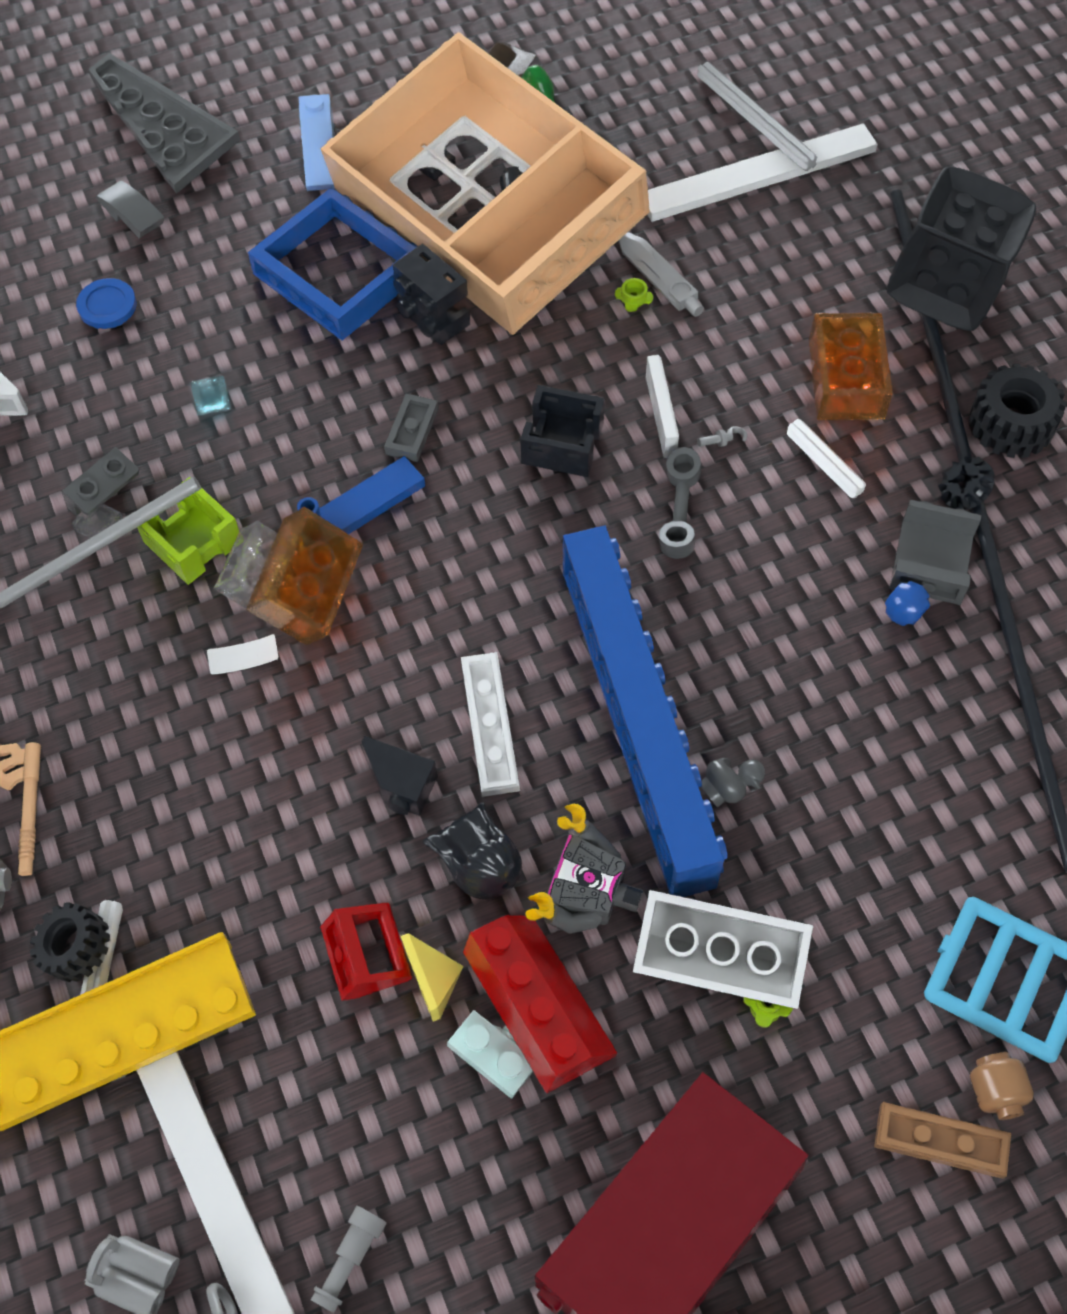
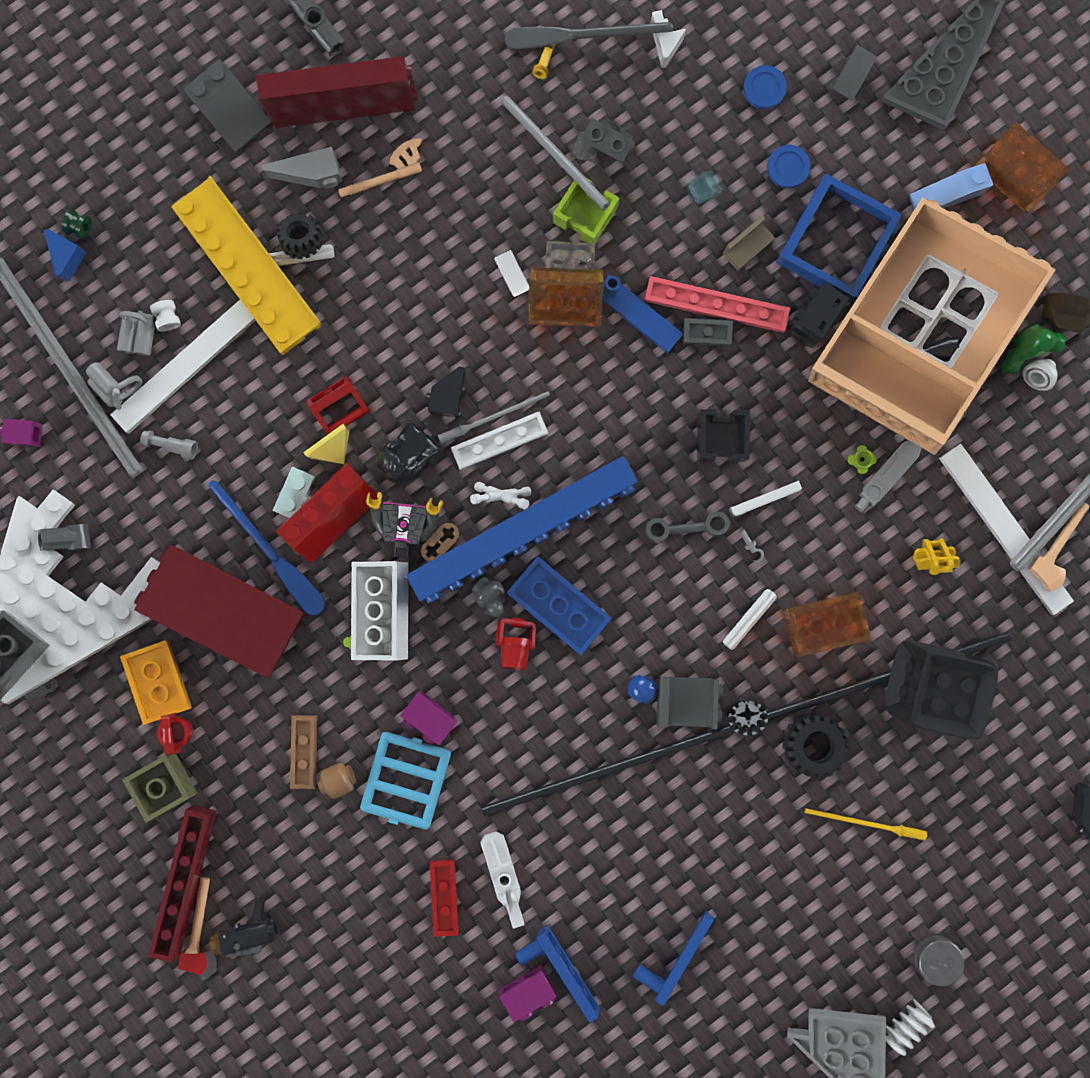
camera: 75 degrees right, 25 degrees up
none -> white wheel [150,300,181,332]
none -> blue piece [209,480,325,616]
none -> magenta brick [400,690,458,745]
none -> medium nougat beam [421,523,460,562]
none -> light grey piece [438,391,550,444]
none -> white piece [470,482,531,509]
none -> red piece [496,617,536,670]
none -> blue plate [507,556,612,655]
none -> coral plate [644,276,790,333]
none -> dark tan panel [723,215,775,271]
none -> blue piece [767,145,811,189]
none -> yellow piece [913,538,961,575]
none -> clear orange brick [974,121,1070,213]
none -> white brick [1023,359,1058,391]
none -> light nougat piece [1028,502,1090,591]

